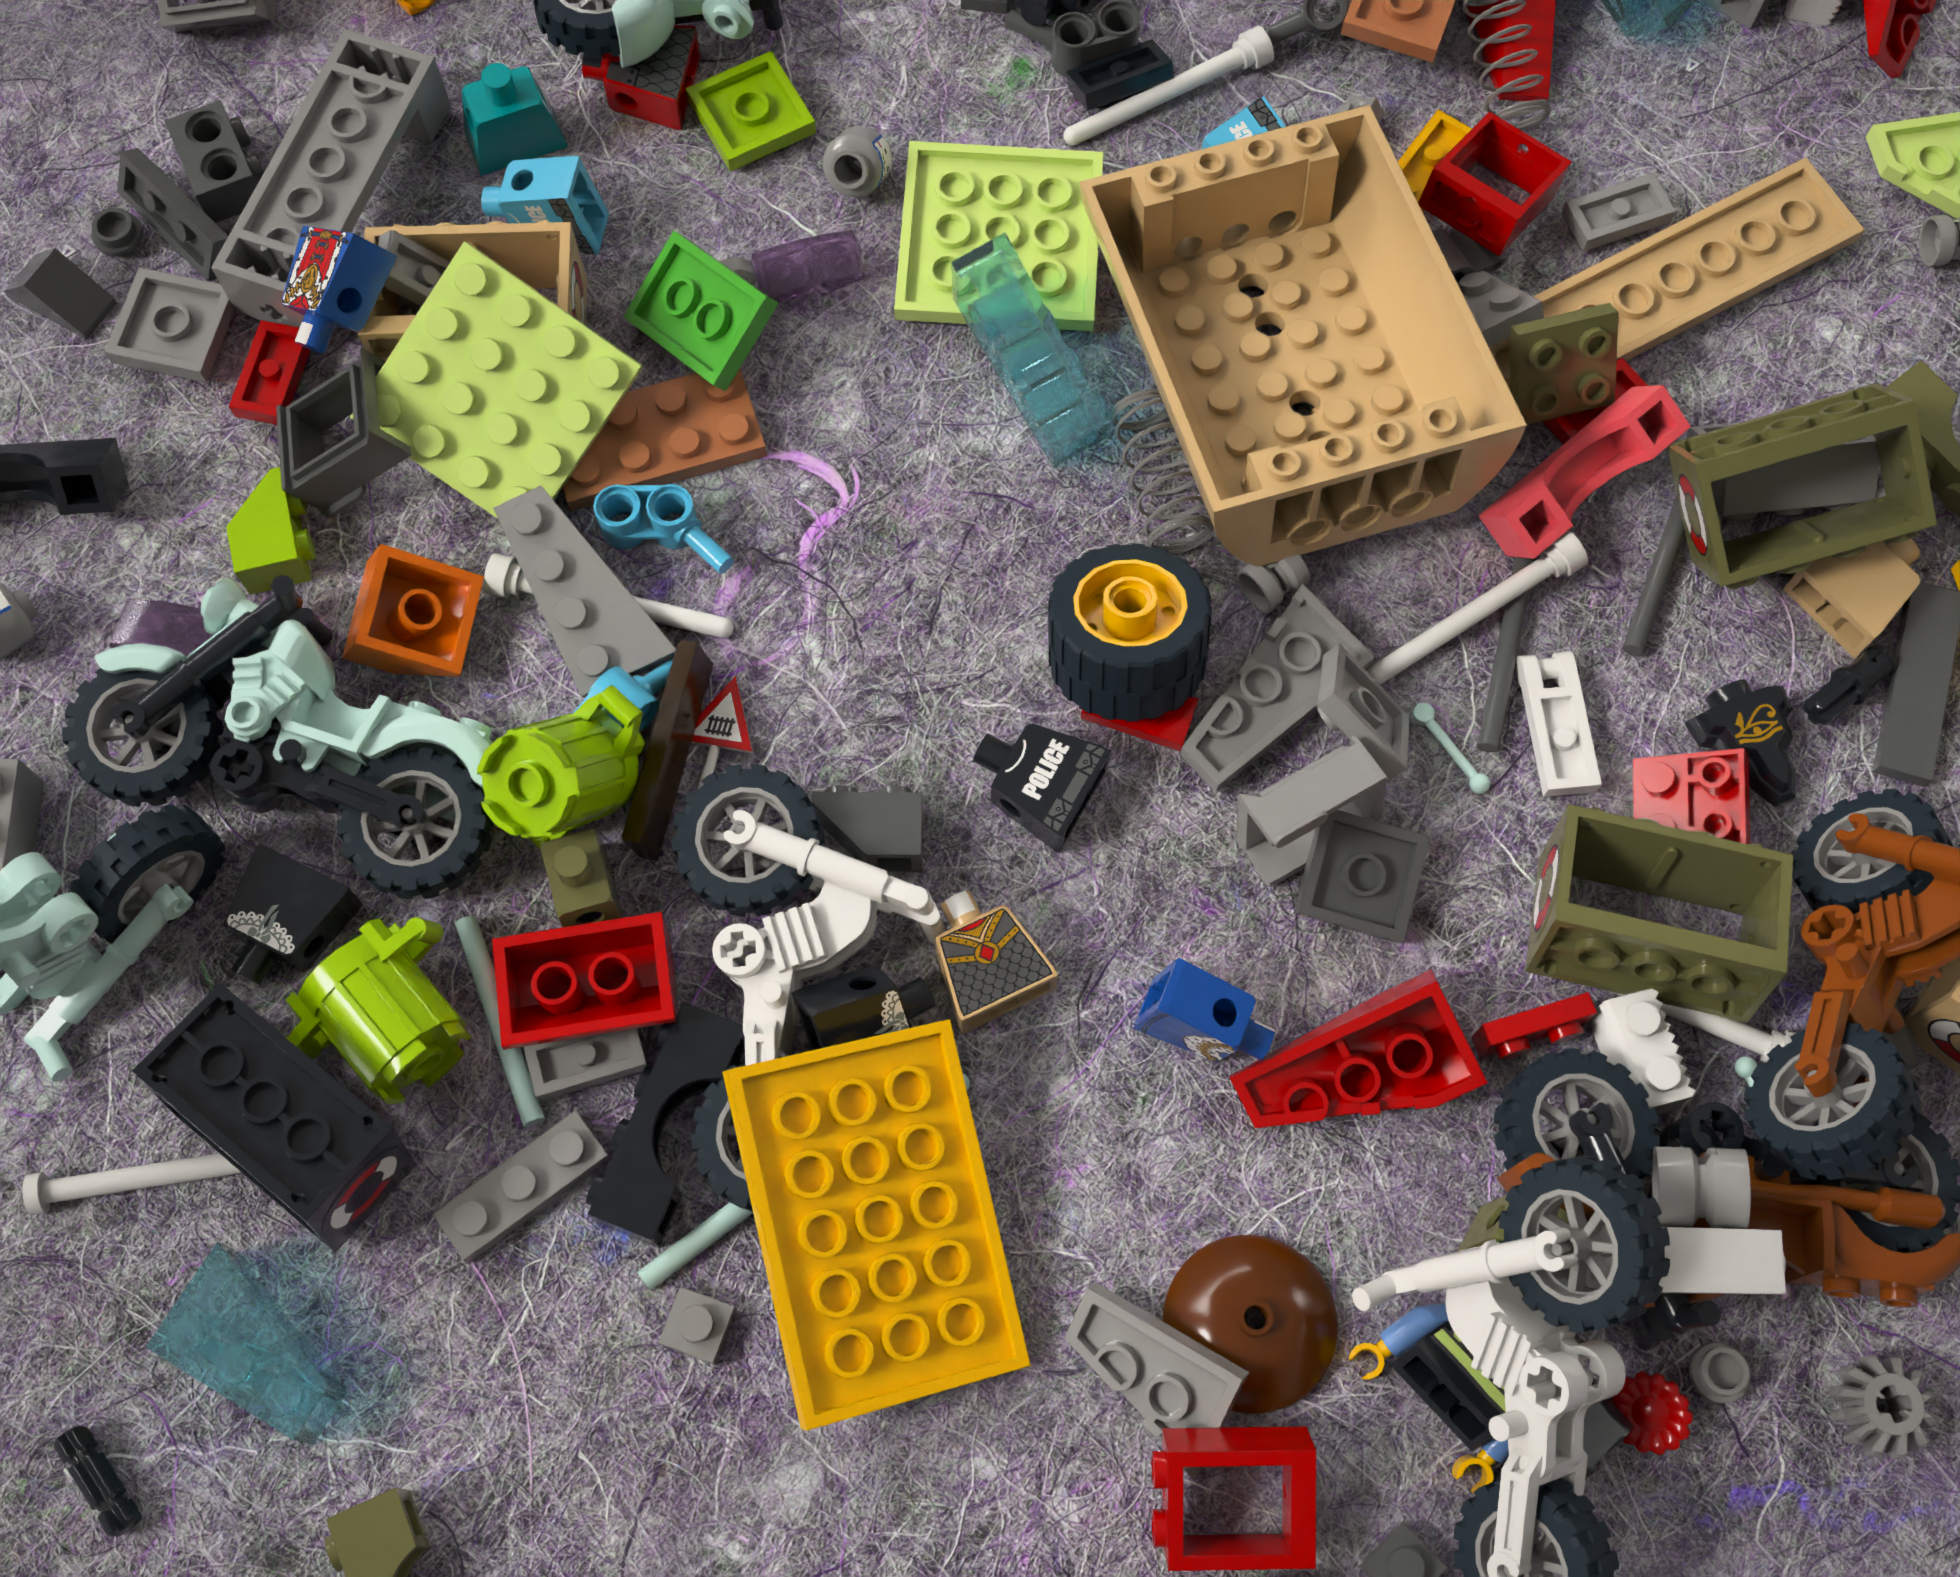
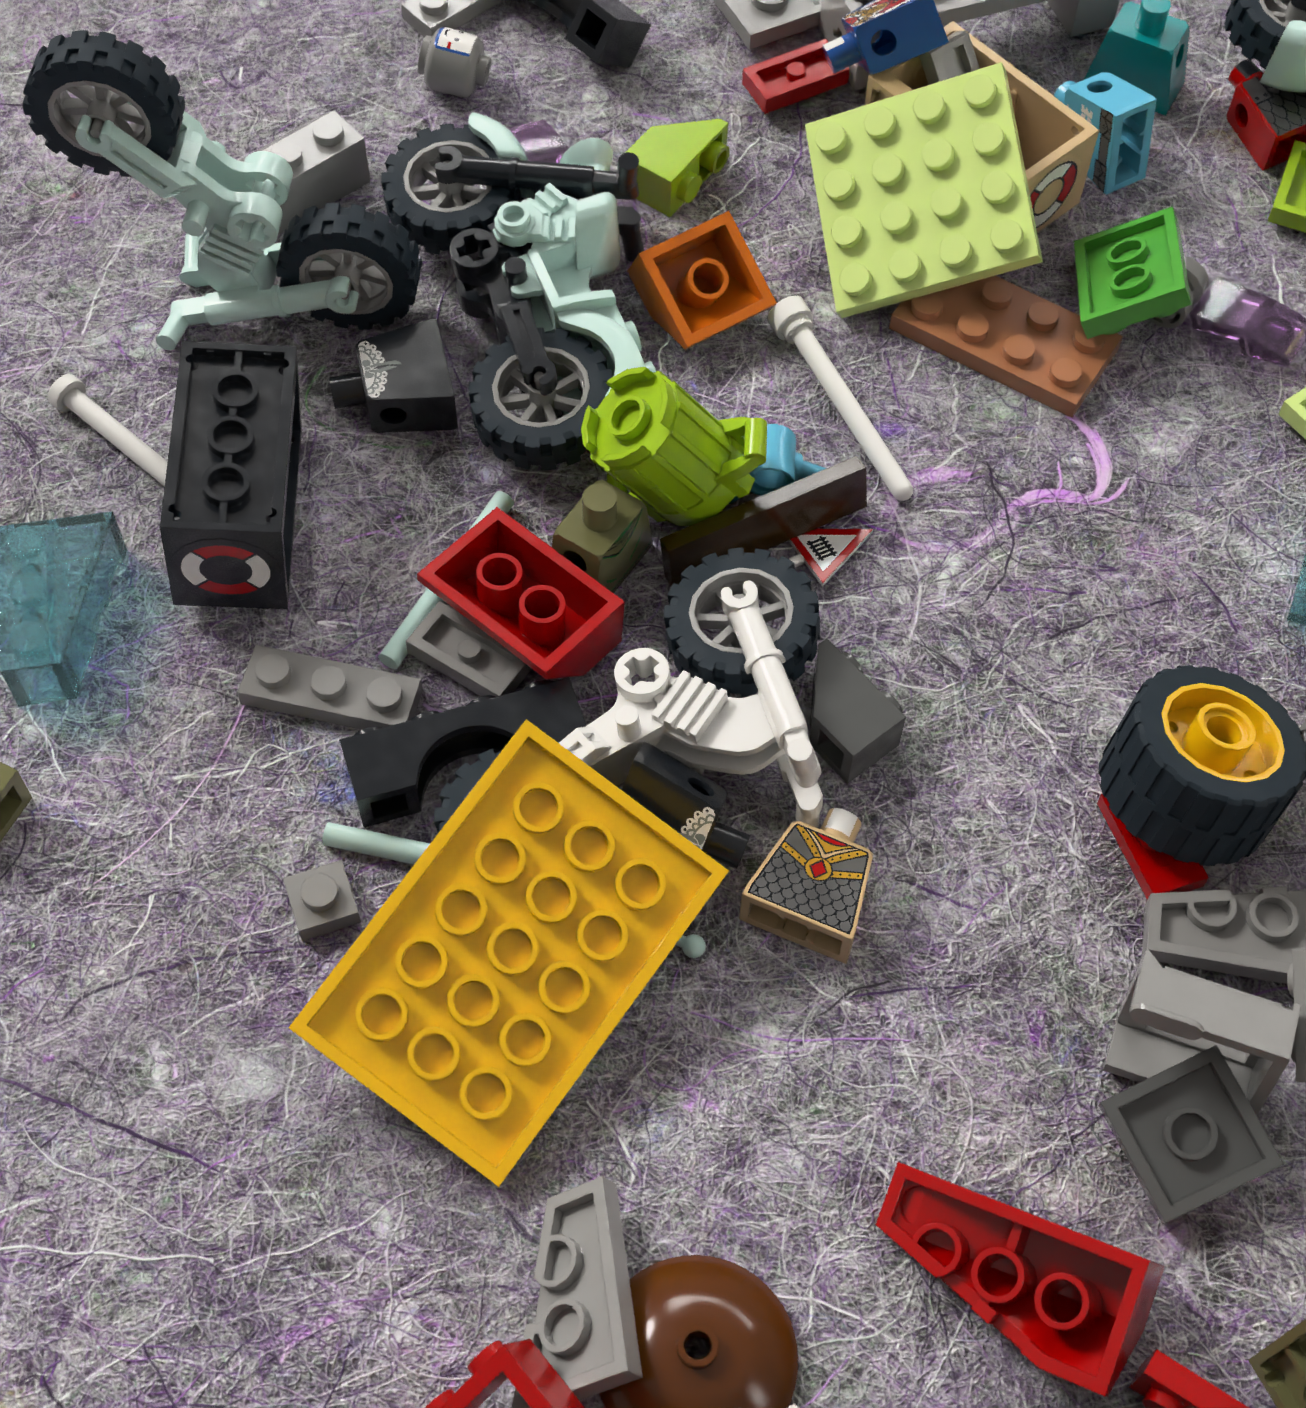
camera: 50 degrees right, 10 degrees down
dark grey piece [276,347,412,518] -> none
lime container [285,917,471,1105] -> none
light grey wing [493,485,676,699] -> none
medium azure beam [593,484,734,574] -> none
black torso [973,724,1111,853] -> none
blue torso [1133,958,1275,1062] -> none

